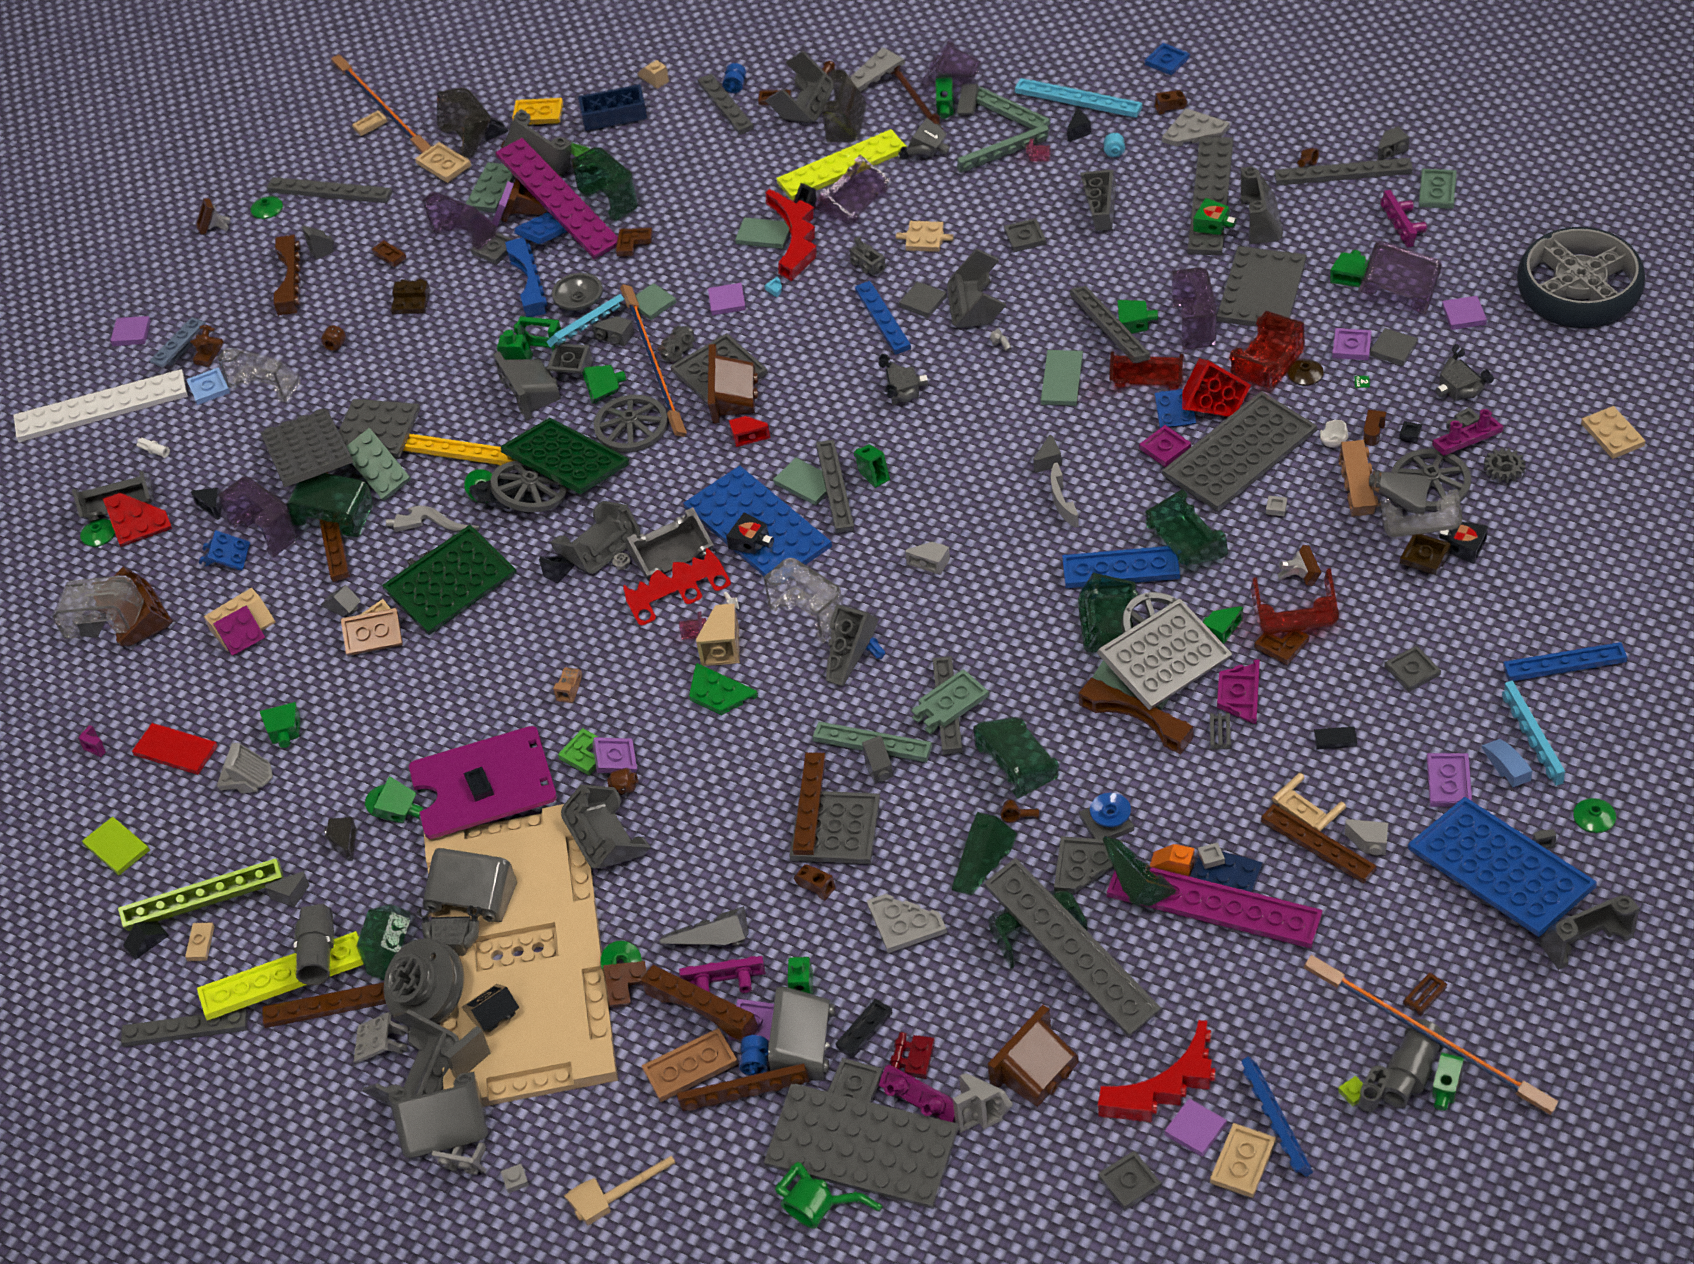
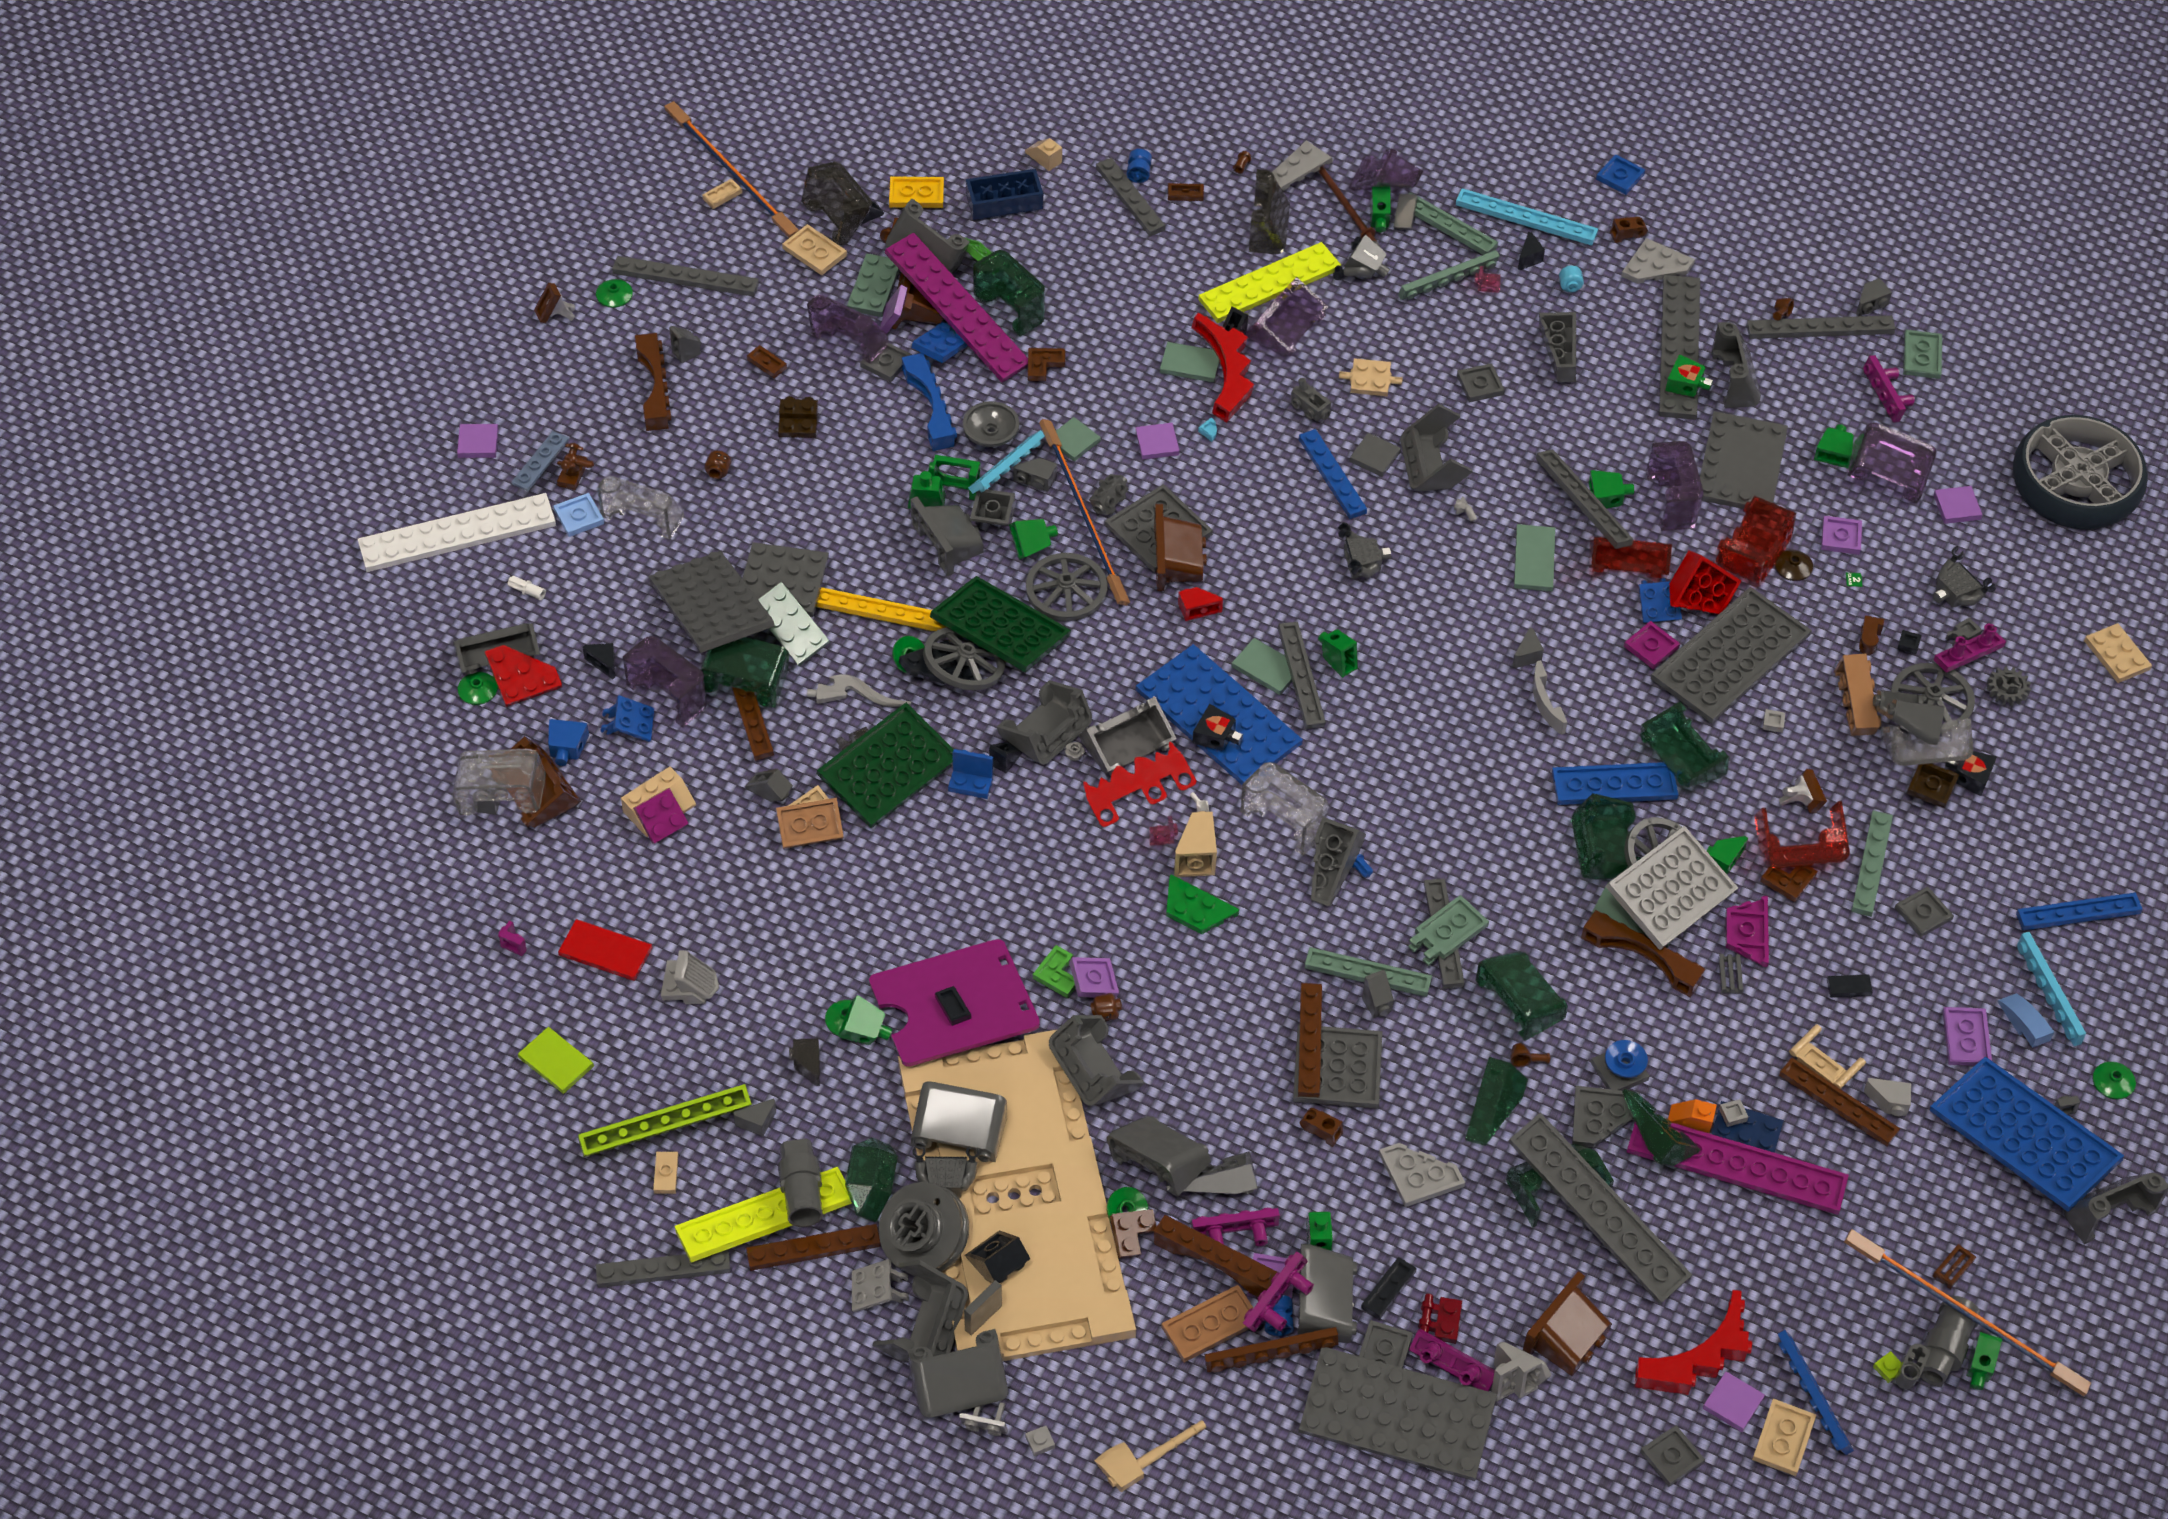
camera: 10 degrees left, 5 degrees up
black slope [123,921,169,960] -> none
green torso [260,702,300,748] -> none
medium nougat leg [553,667,582,703] -> none
dark grey windscreen [766,51,834,123] -> none
green piece [775,1162,883,1229] -> none
light grey slope [905,542,950,575] -> none
white hair [1320,420,1348,447] -> none
dark grey tile [1370,328,1418,366] -> none
none -> blue torso [548,719,589,766]
none -> blue bracket [948,749,993,799]
none -> dark grey windscreen [1106,1116,1211,1197]
none -> magenta plate [1243,1251,1314,1333]
none -> sand green plate [1851,810,1893,917]

